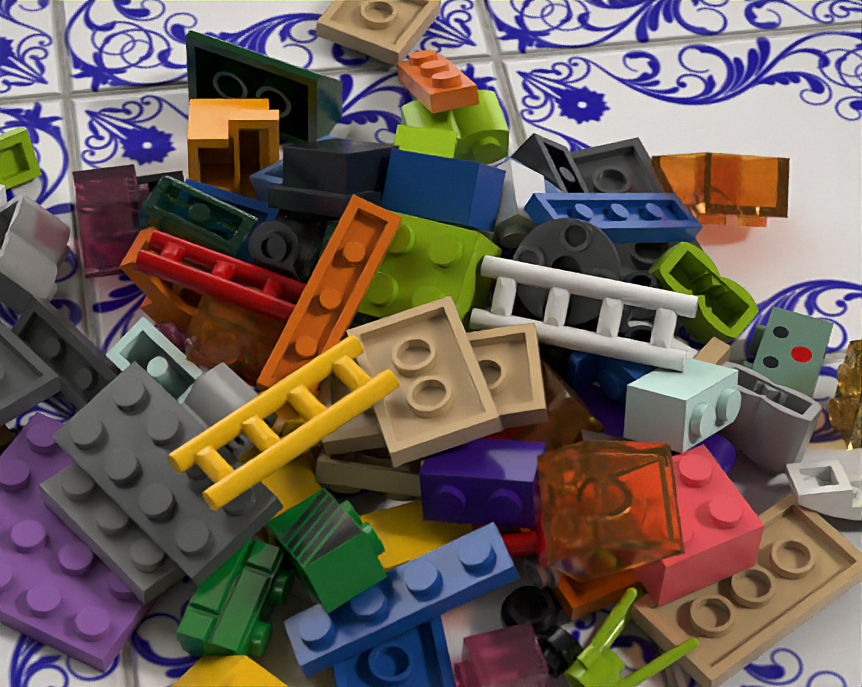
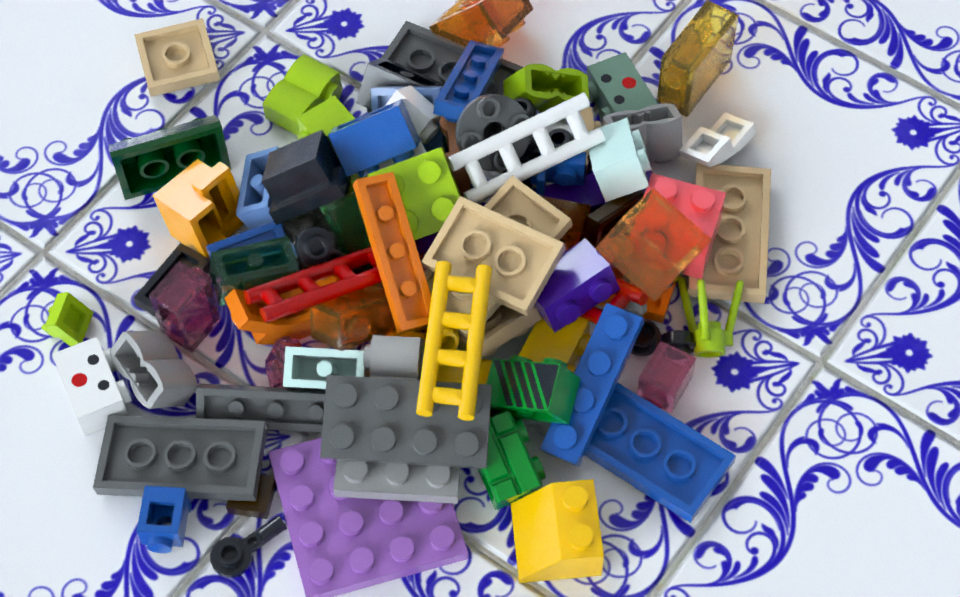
camera: 40 degrees left, 10 degrees up
orange plate [396,50,479,113] -> none

